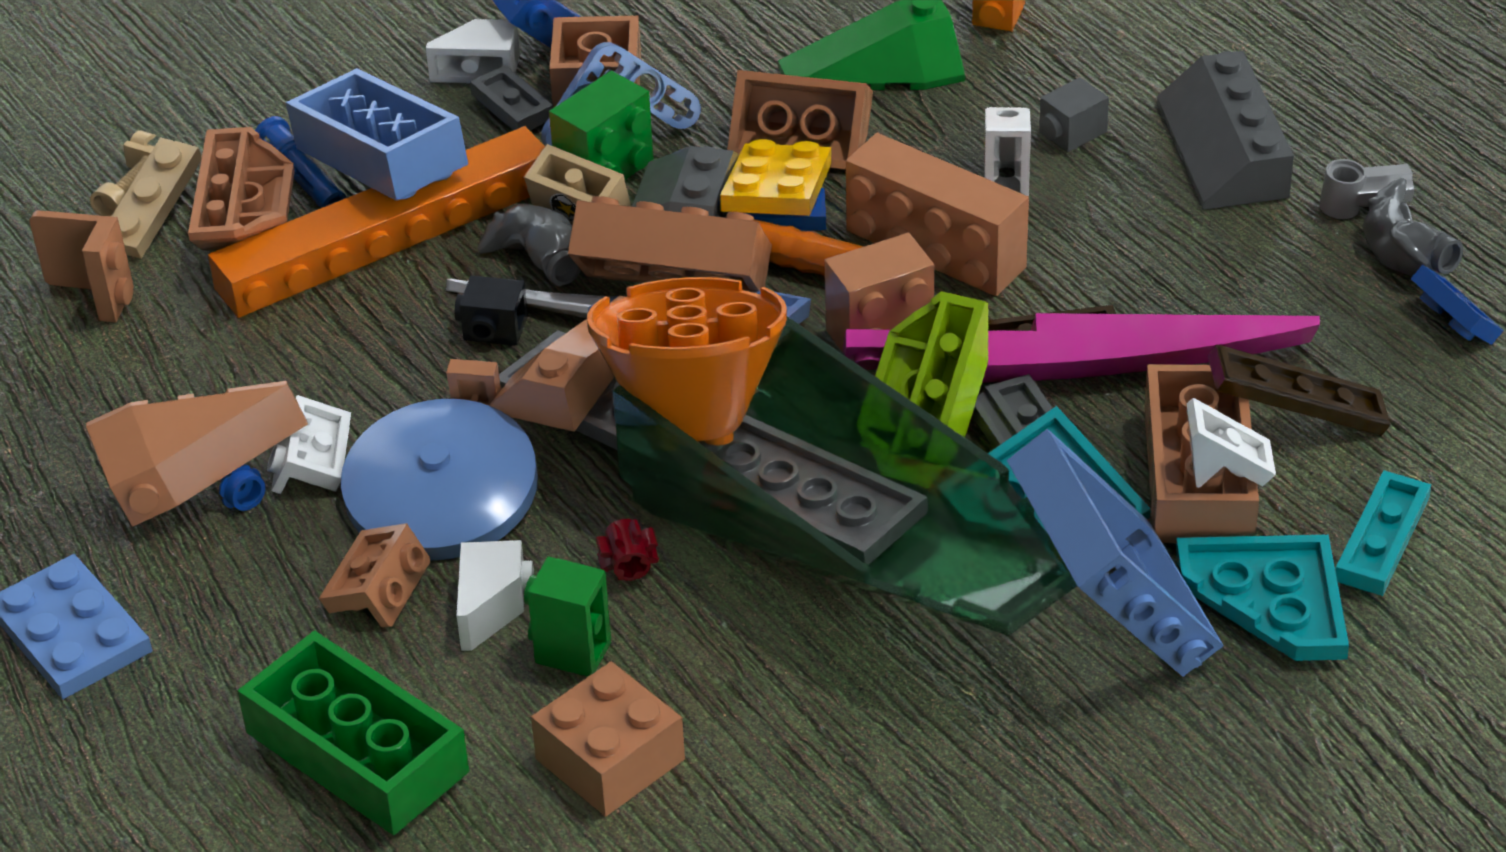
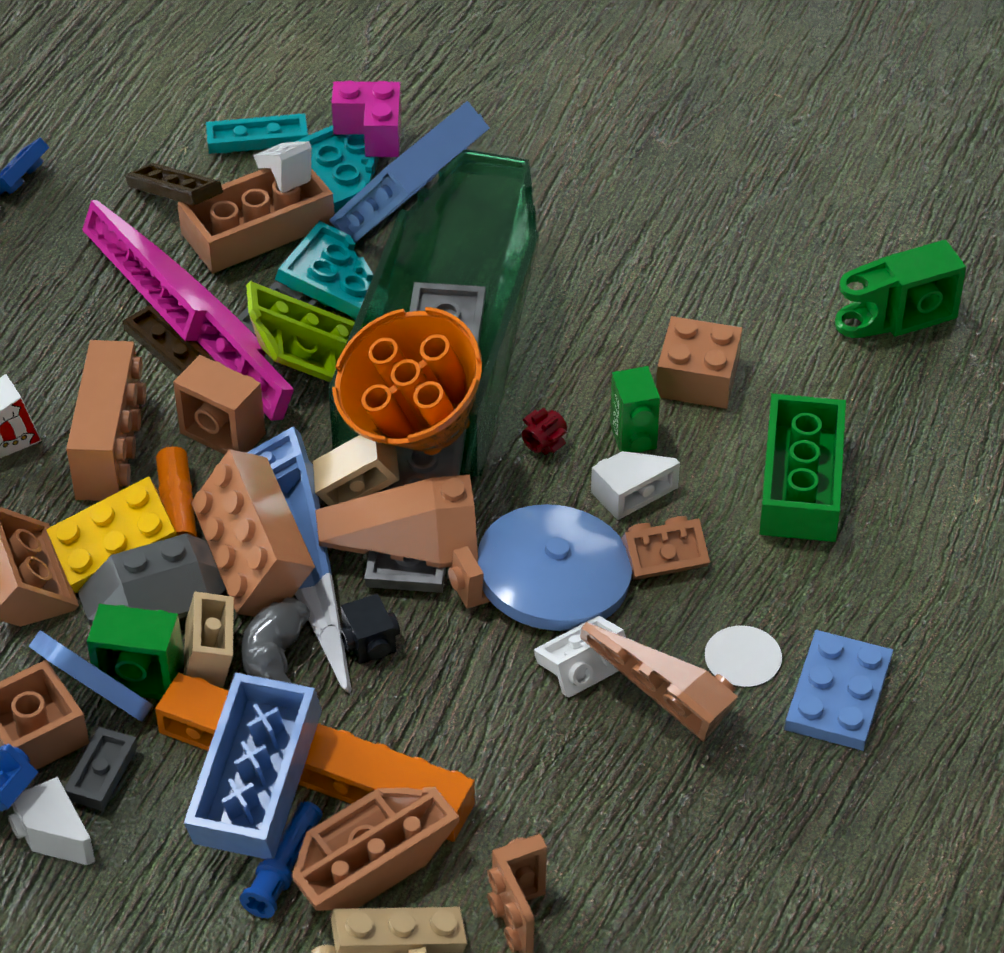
camera: 125 degrees left, 5 degrees up
none -> dark pink brick [331,81,402,157]
none -> white sticker [705,626,782,687]

